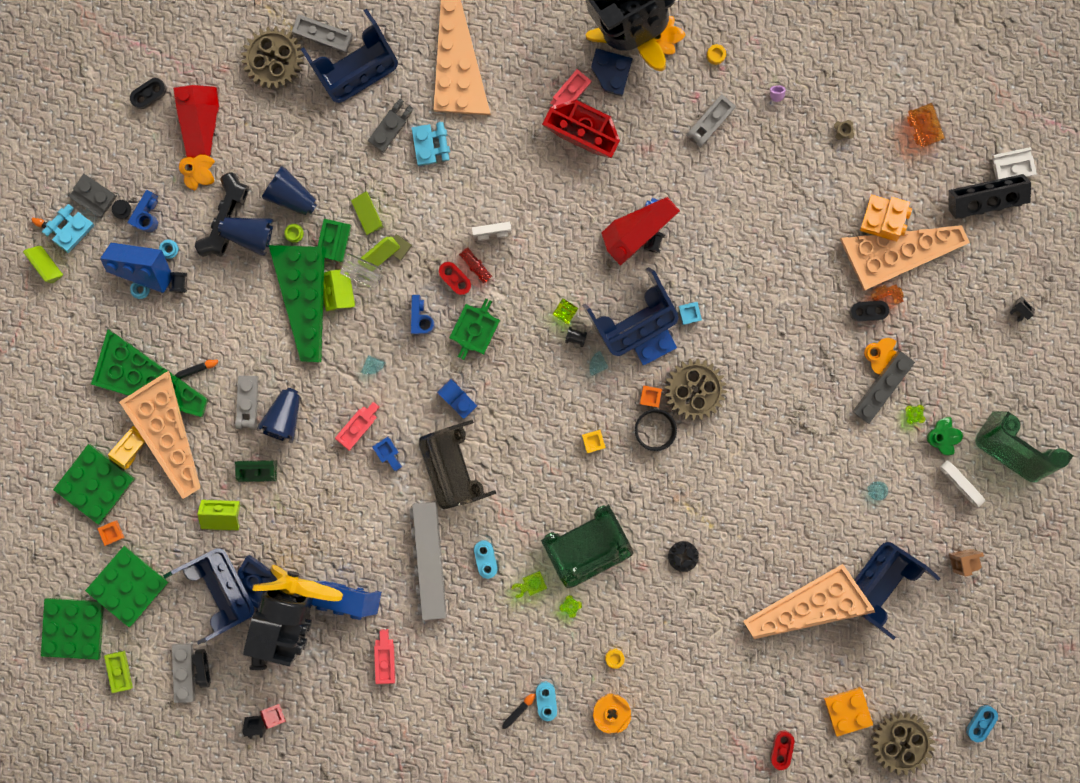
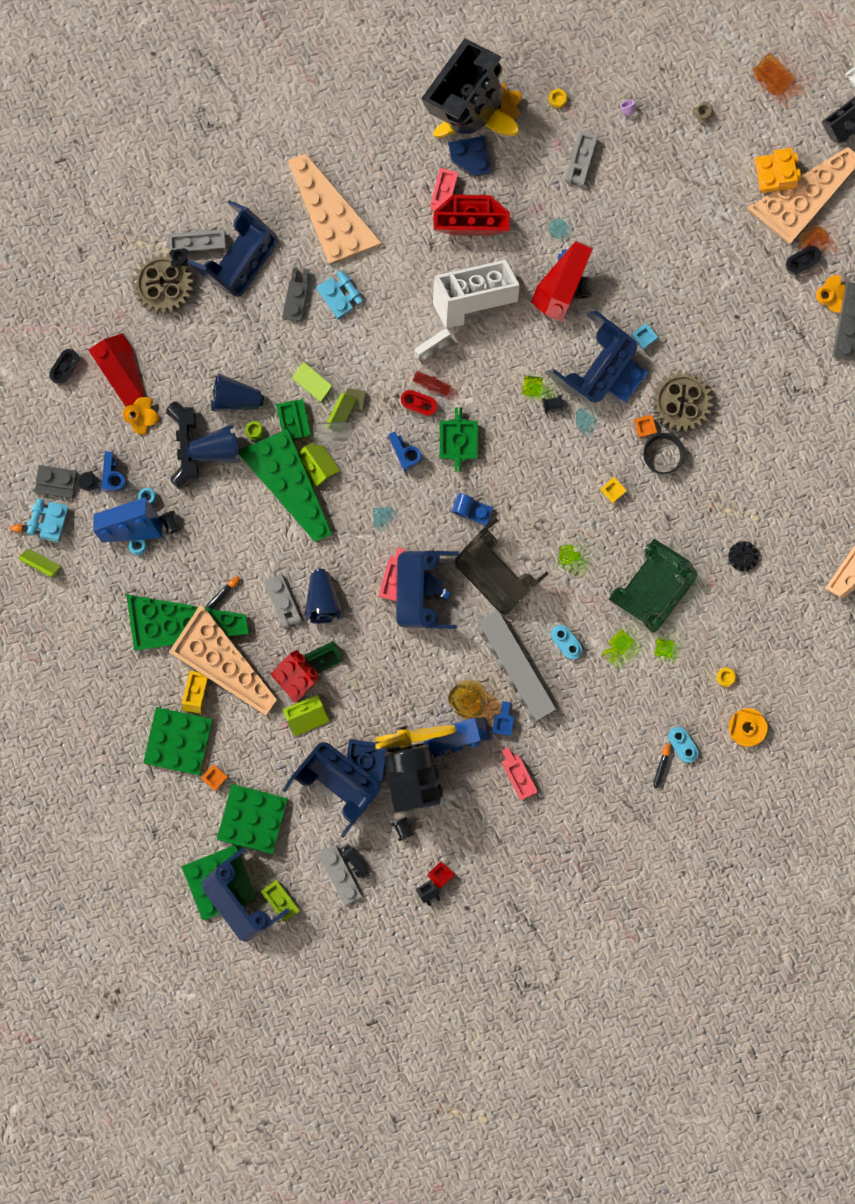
camera: 25 degrees left, 5 degrees down
none -> black plate [169,248,189,268]
none -> dark blue windscreen [202,848,291,942]
none -> red plate [270,650,321,703]
none -> dark blue windscreen [395,551,459,629]
none -> white hinge [433,260,520,329]
none -> clear yellow cylinder [448,679,488,719]
none -> blue plate [492,701,514,736]
none -> clear light blue tile [548,218,567,238]
none -> clear neon green tile [558,545,581,566]

